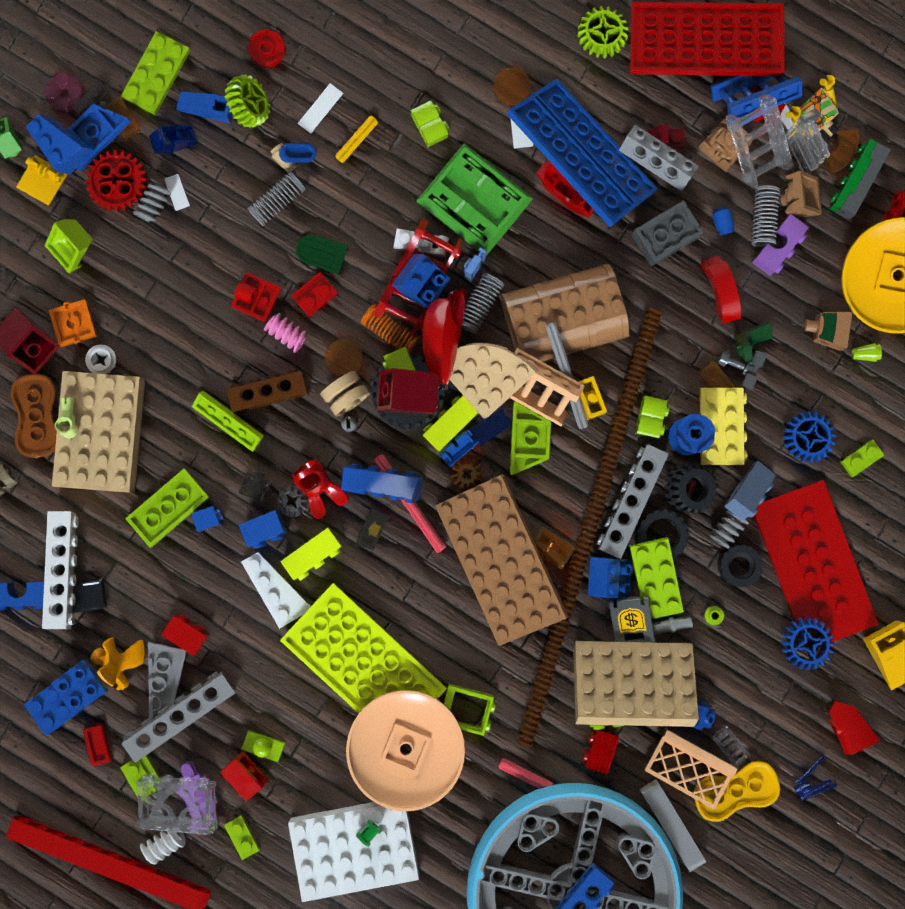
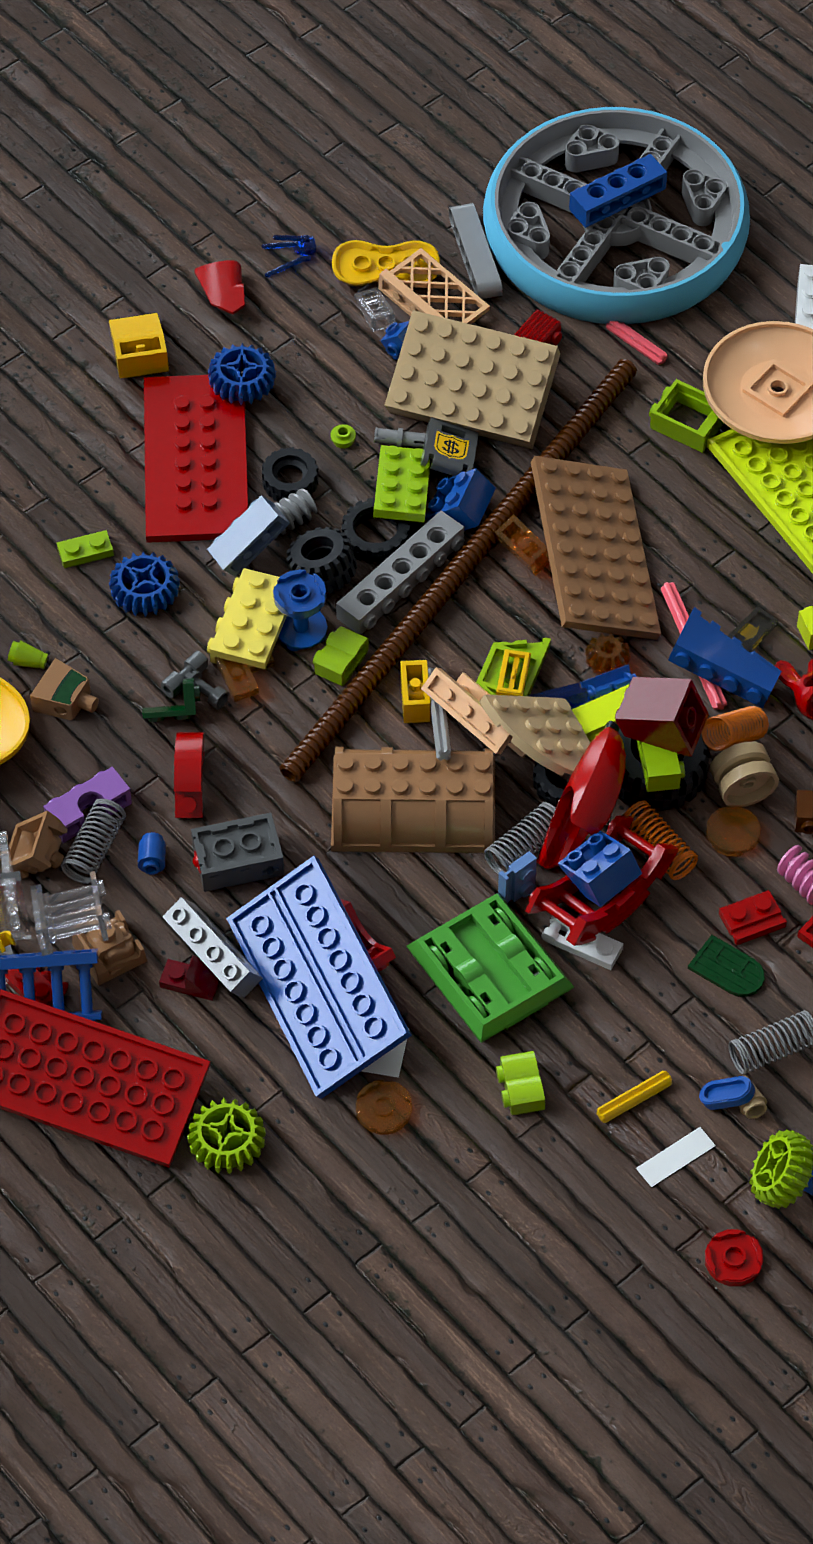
camera: 160 degrees left, 30 degrees down
none -> yellow tile [496,649,531,696]
none -> orange piece [701,706,769,751]

